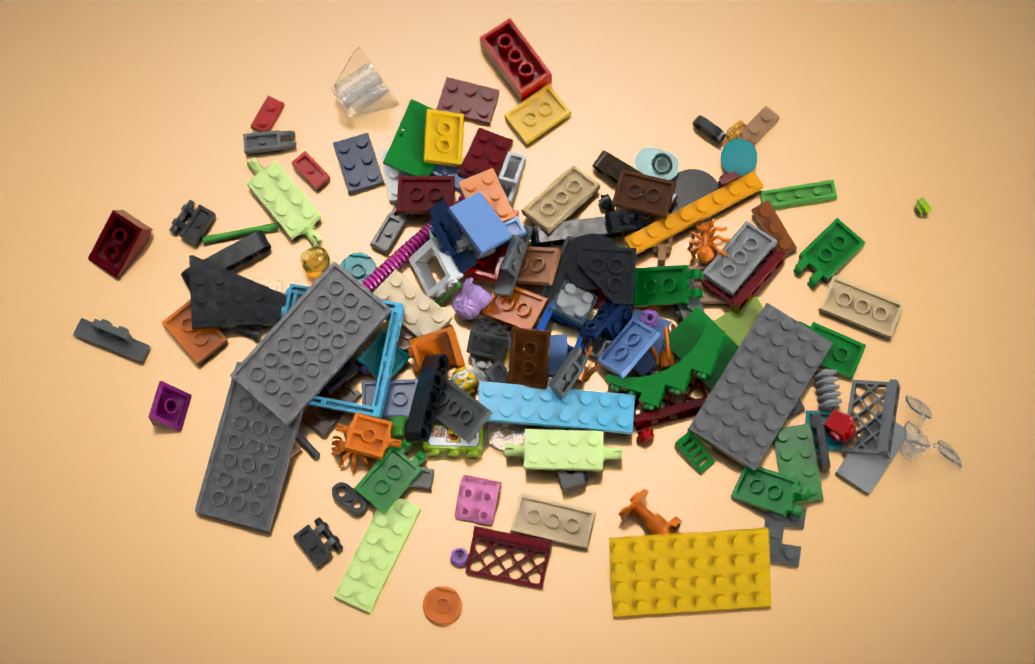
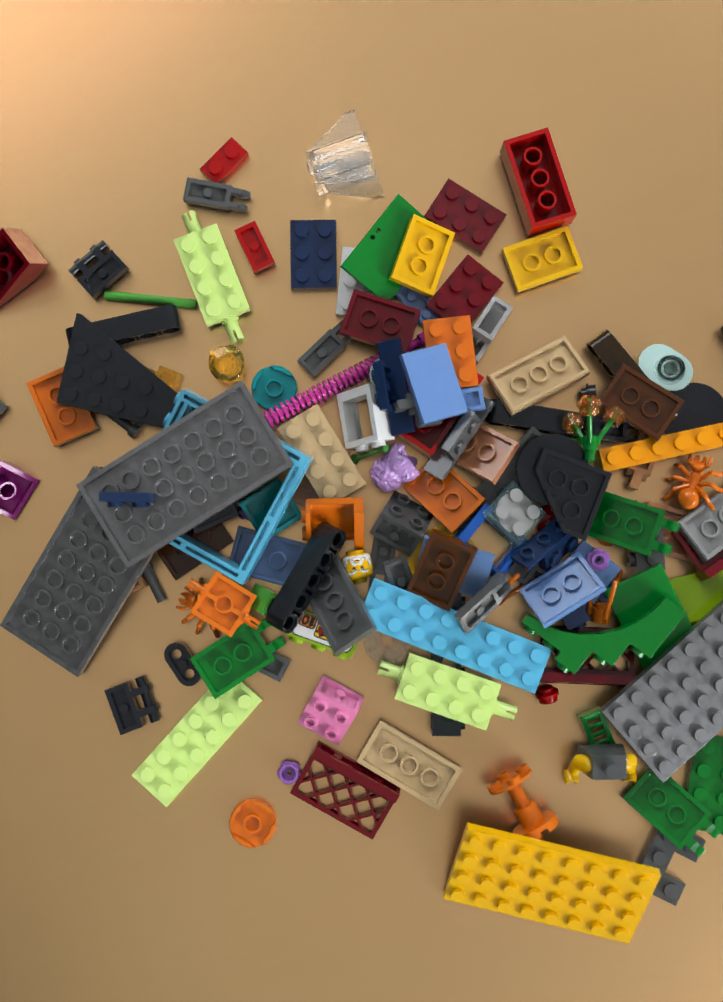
camera: 10 degrees right, 15 degrees up
none -> dark blue plate [99,492,155,508]
none -> clear orange plant [562,395,625,461]
none -> dark grey torso [563,744,637,784]

